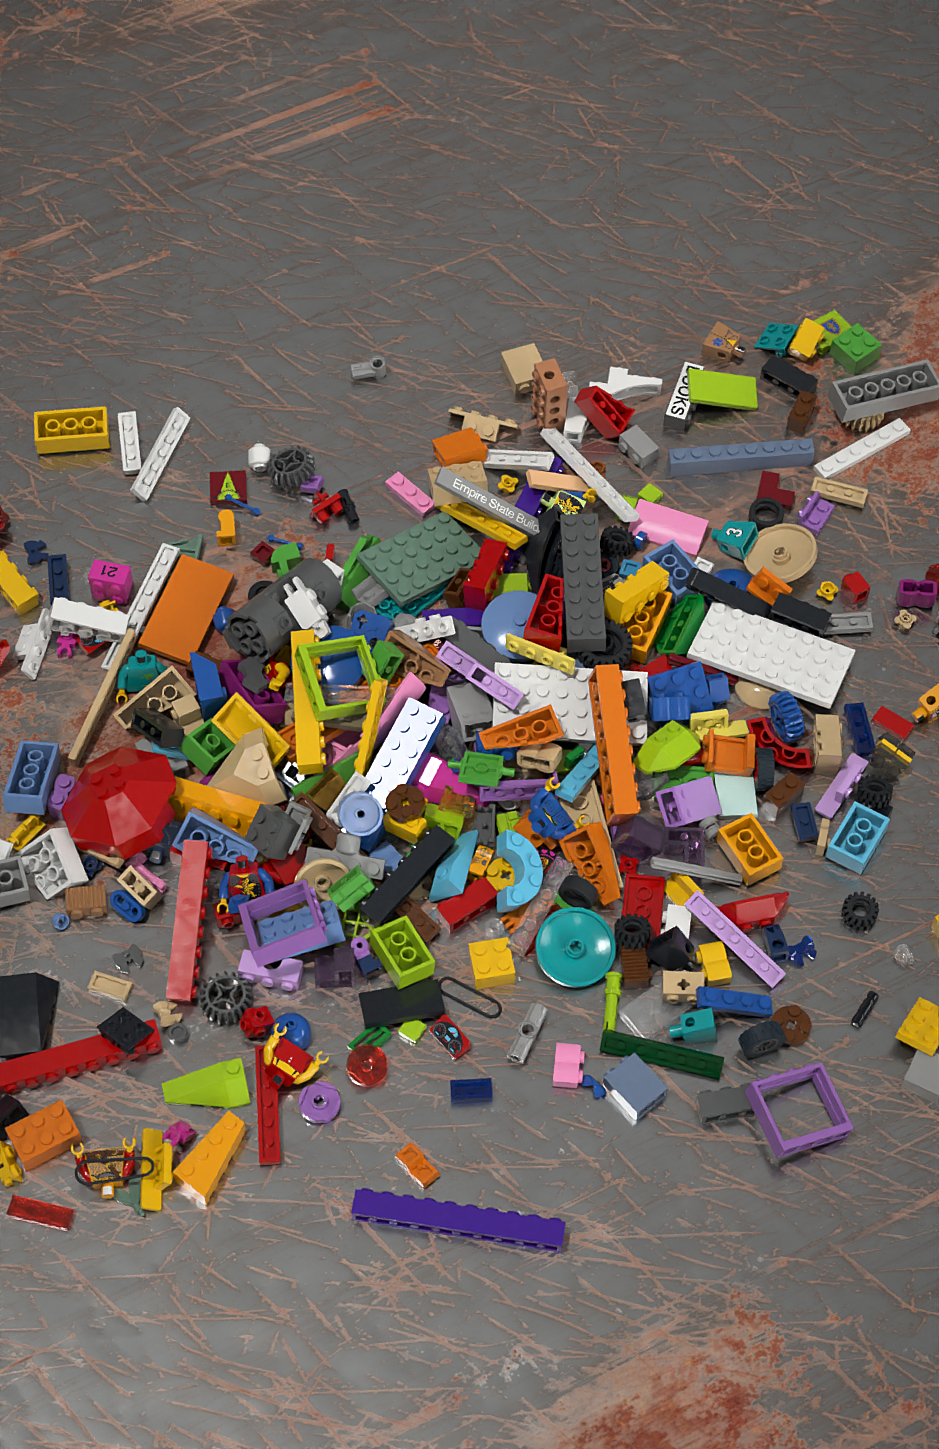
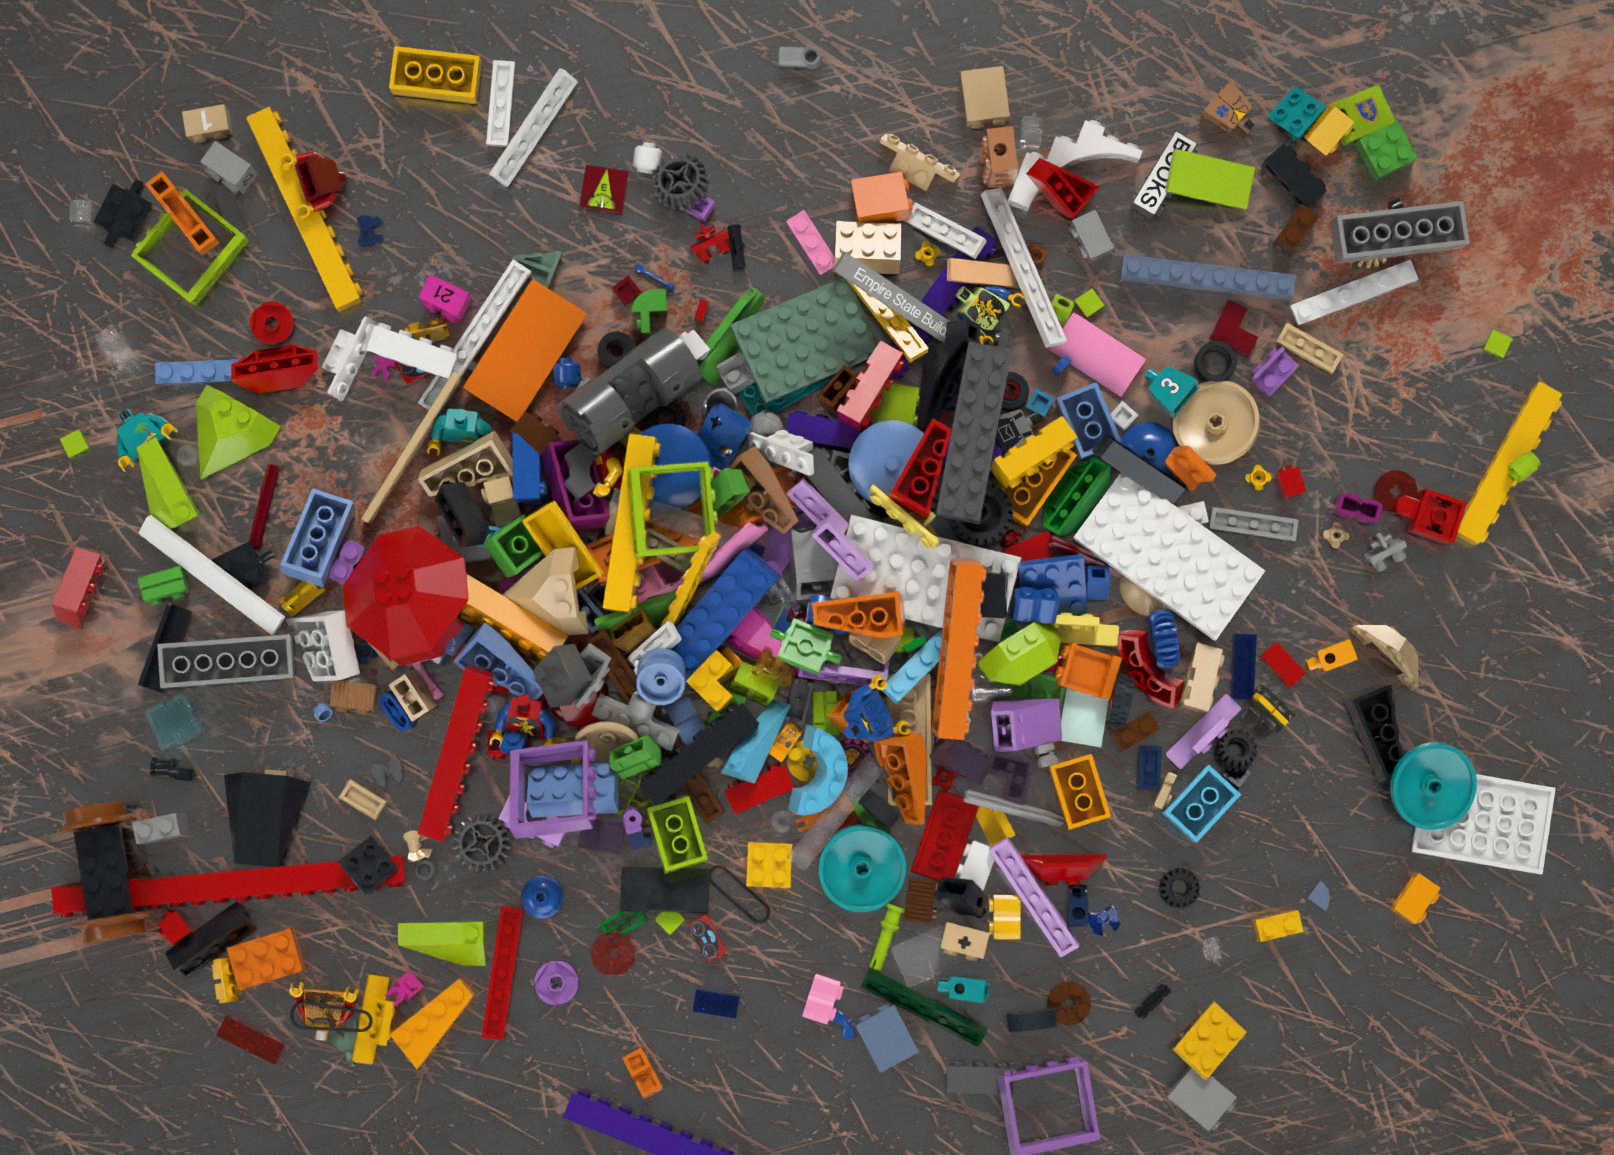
camera: 15 degrees right, 25 degrees up
dark blue plate [47,554,70,606] -> none
light orange leg [216,509,236,546] -> none
blue hinge [225,494,260,516] -> none
red brick [239,1006,275,1038] -> none
torso [263,1023,329,1089] -> none
white hinge [284,576,331,639] -> none
reddish brown plate [385,783,425,823] -> none
light grey piece [507,1003,548,1064] -> none
black tyre [600,526,634,558] -> none
black tyre [614,914,651,950] -> none
blue plate [696,986,773,1018] -> none
black brick [769,593,832,638] -> none

